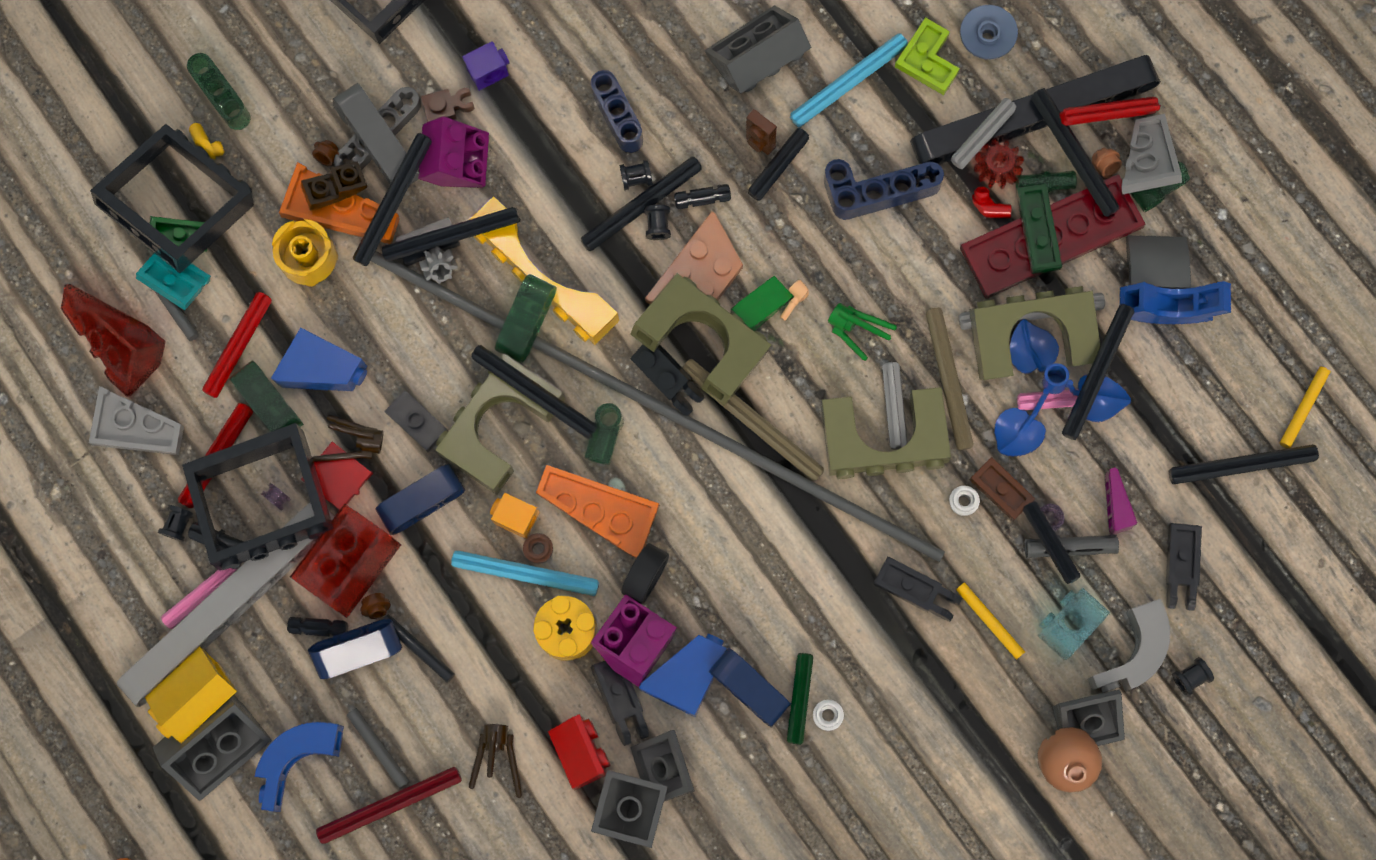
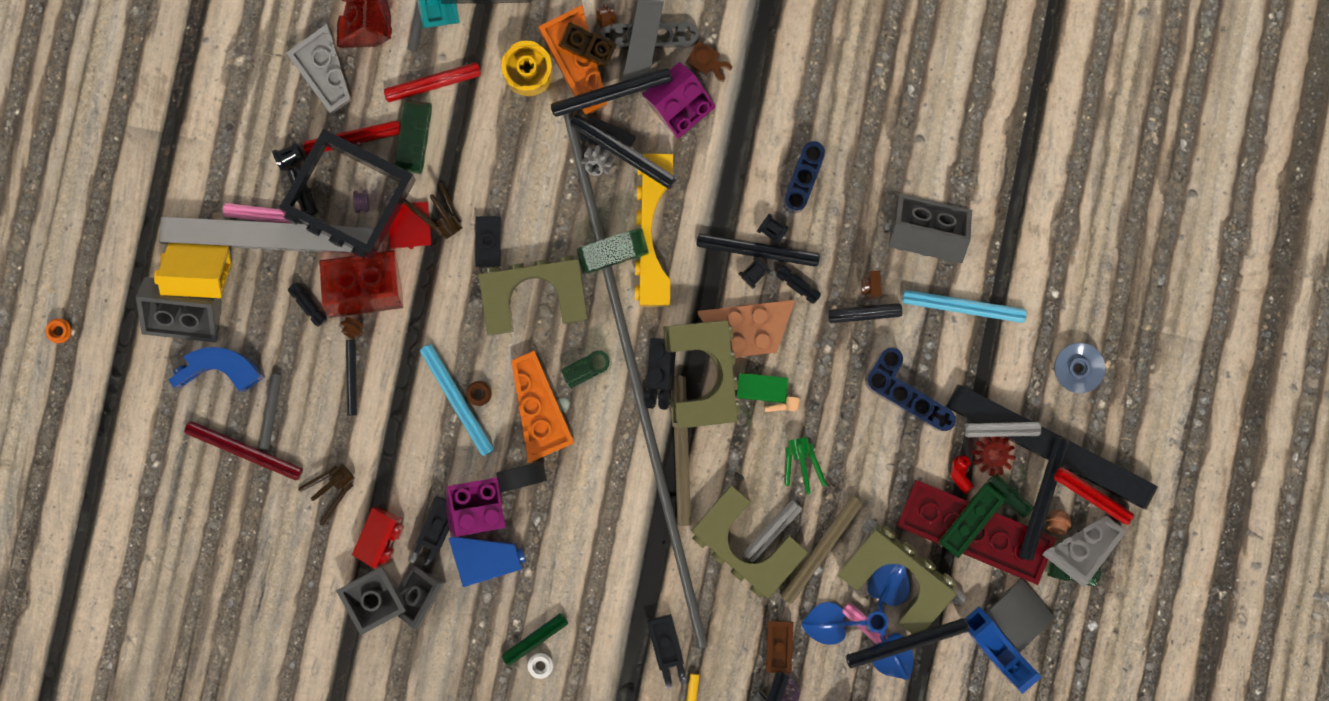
camera: 40 degrees right, 10 degrees up
blue slope [271,327,367,391] -> none
beam [308,619,402,679] -> none
dark blue beam [375,464,465,535] -> none
dark purple brick [462,41,510,91] -> none
black axle [471,345,598,439] -> none
light orange brick [490,492,540,539] -> none
yellow brick [533,596,597,661] -> none
dark blue beam [709,647,791,728] -> none
lime plate [895,17,960,95] -> none
white plate [949,486,980,516] -> none

